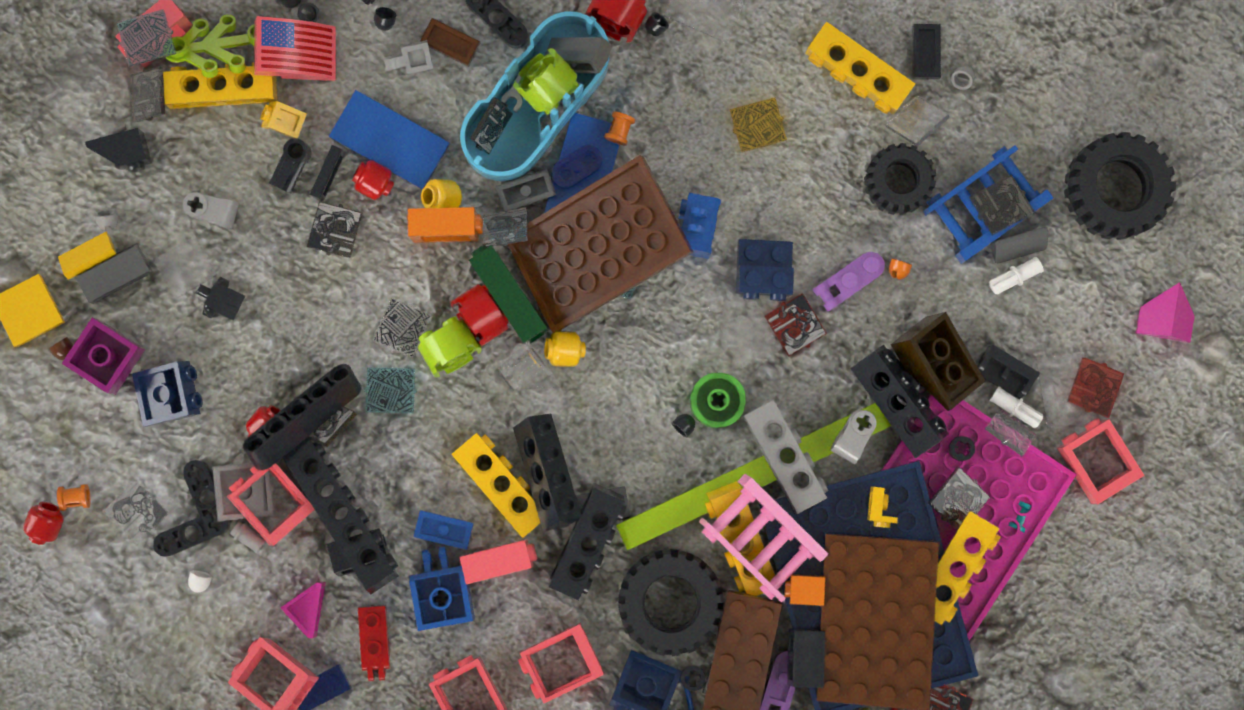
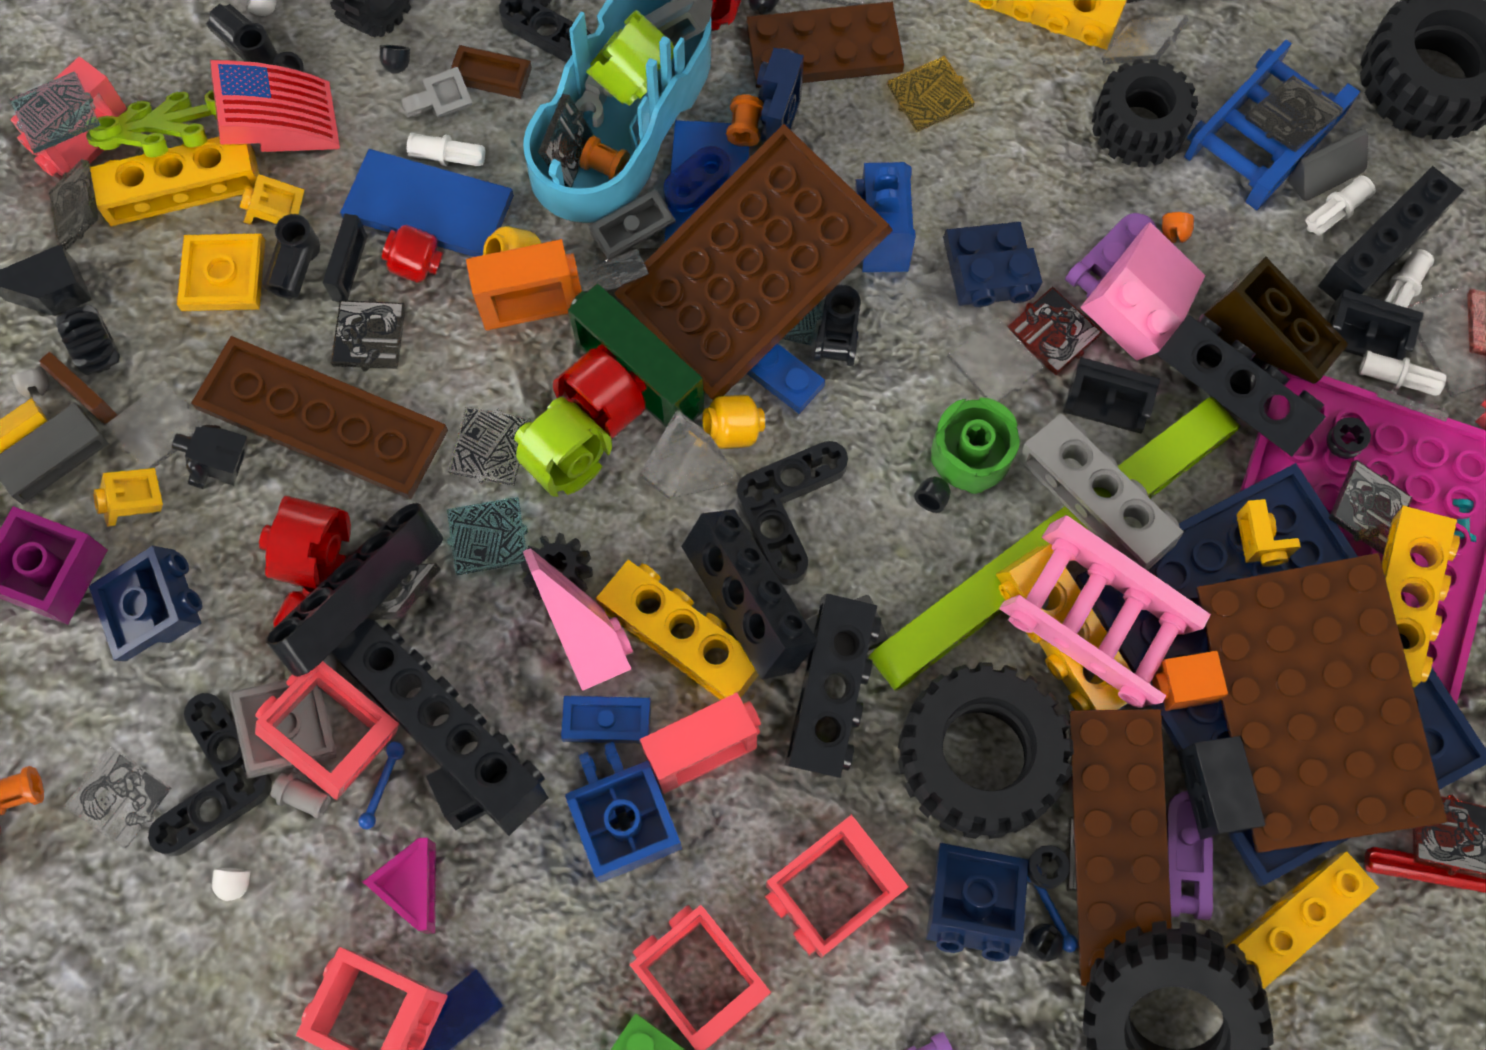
camera: 10 degrees left, 15 degrees down
light grey piece [183,192,239,230] -> none
red hinge [358,605,390,681] -> none
light grey piece [830,410,876,464] -> none
none -> reddish brown tile [39,351,119,426]
none -> black gear [56,304,120,375]
none -> yellow bracket [93,468,163,527]
none -> yellow tile [177,233,266,311]
none -> reddish brown plate [191,336,448,500]
none -> red brick [259,495,351,589]
none -> blue hinge [358,741,405,830]
none -> white axle [407,132,485,166]
none -> black gear [521,532,593,600]
none -> bright pink slope [523,548,633,691]
none -> orange bush [579,136,630,180]
none -> black beam [737,441,848,586]
none -> reddish brown plate [747,1,904,88]
none -> blue plate [747,343,825,414]
none -> dark blue plate [757,48,804,143]
none -> black piece [814,285,861,367]
none -> black hinge [1063,357,1160,434]
none -> bright pink slope [1080,222,1206,361]
none -> black brick [1318,166,1464,301]
none -> white axle [1383,249,1434,308]

